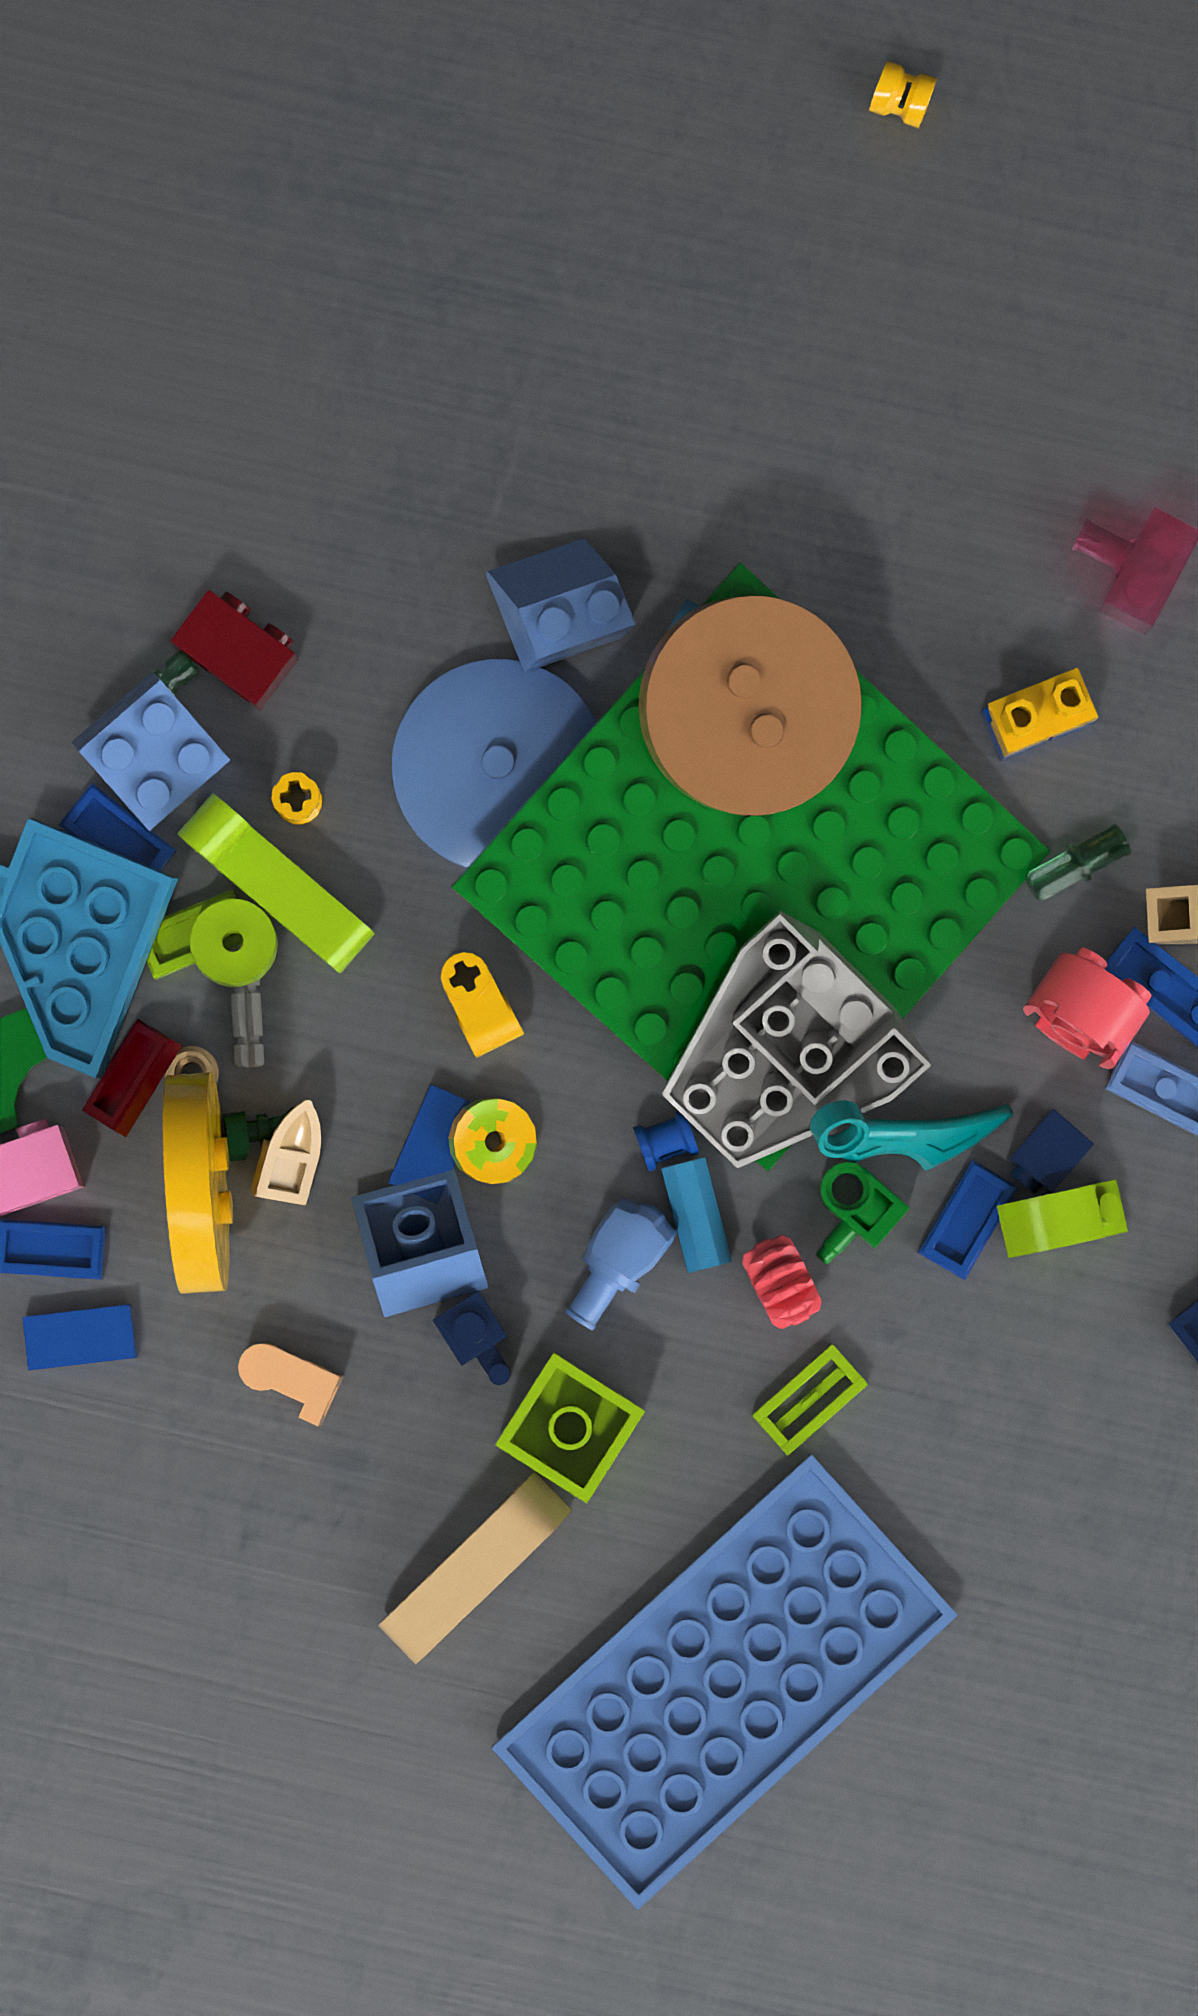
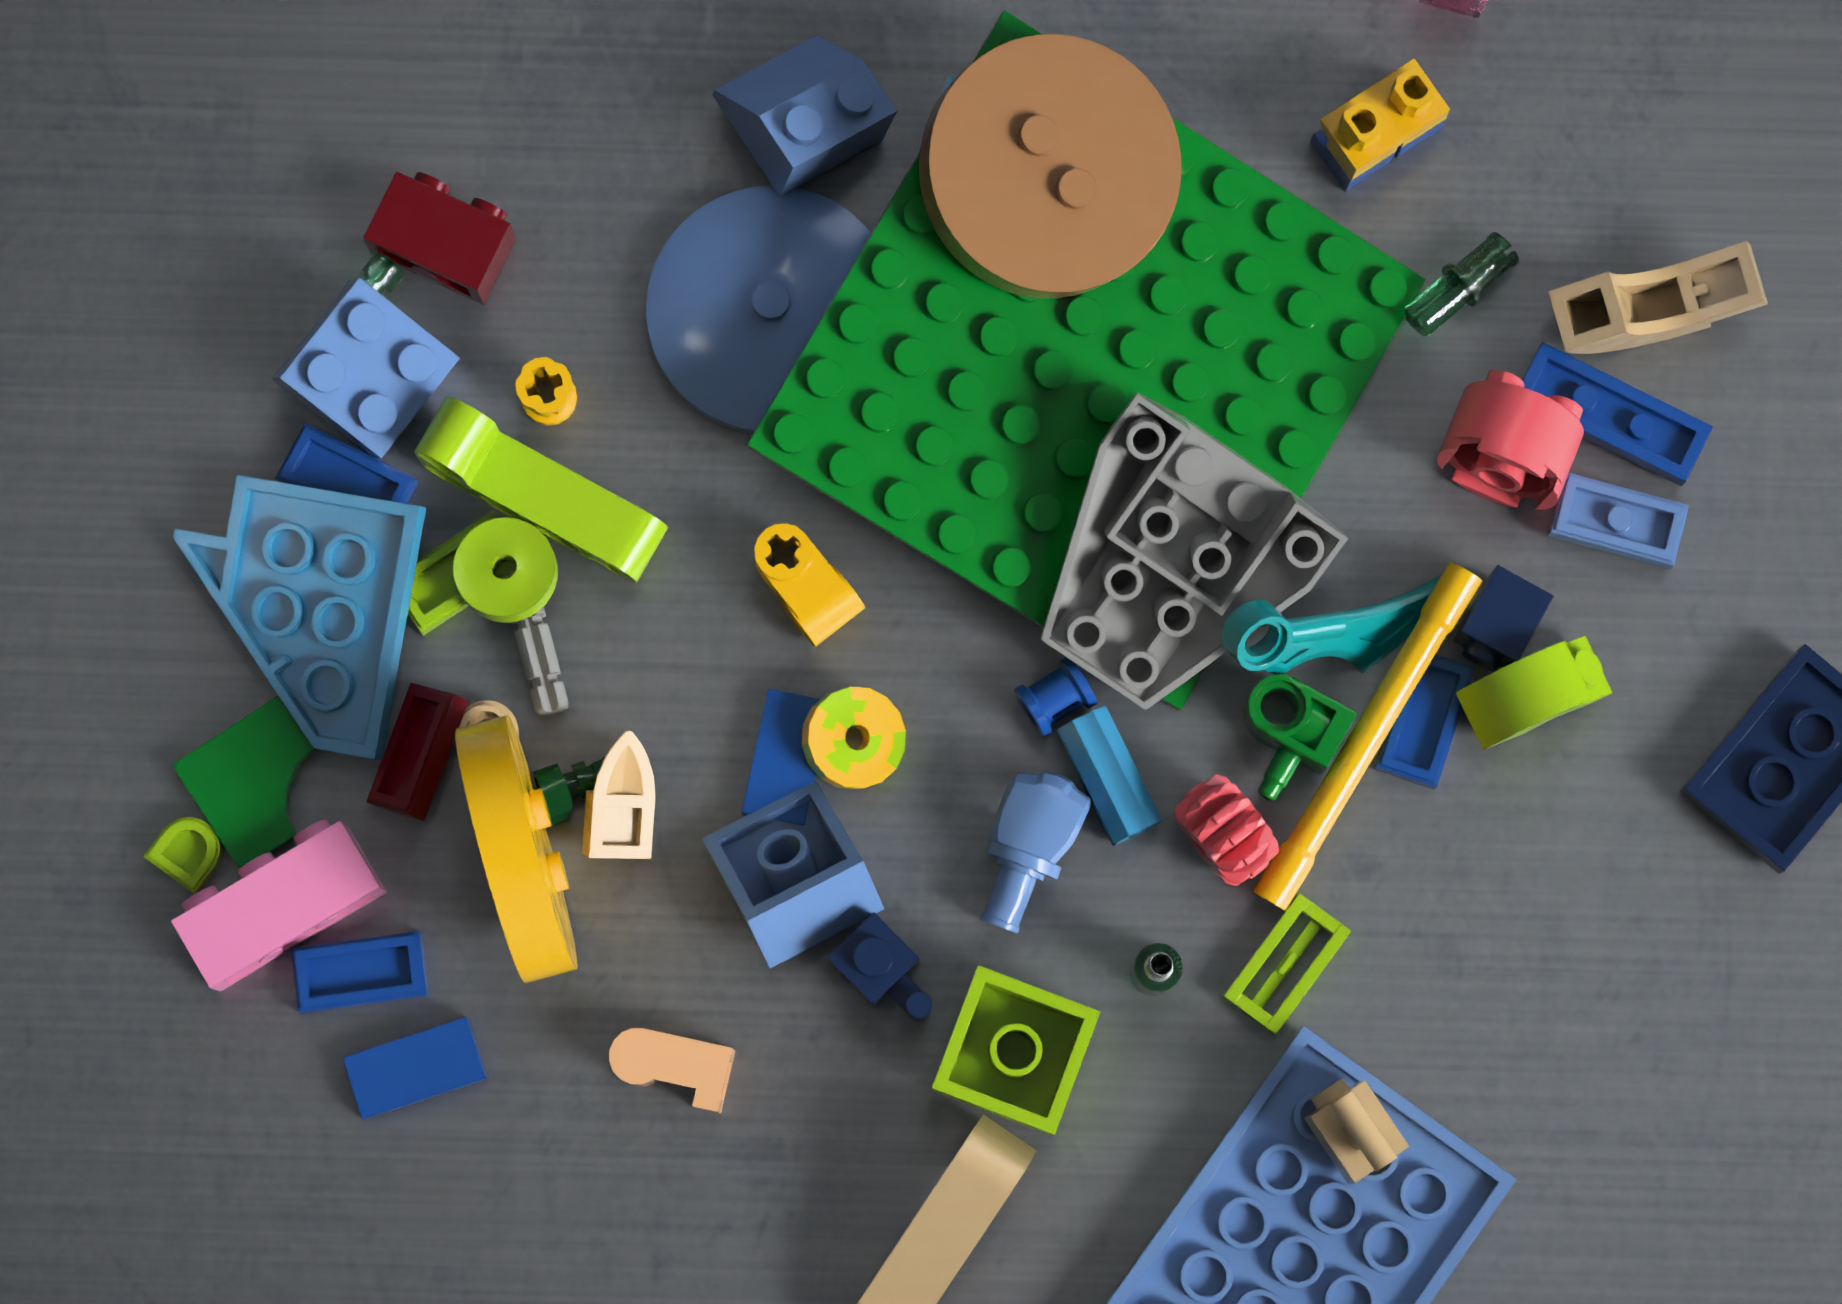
camera: 15 degrees left, 5 degrees down
none -> clear green piece [1130,943,1183,996]
none -> yellow piece [1252,562,1483,911]
none -> tan brick [1304,1078,1410,1184]

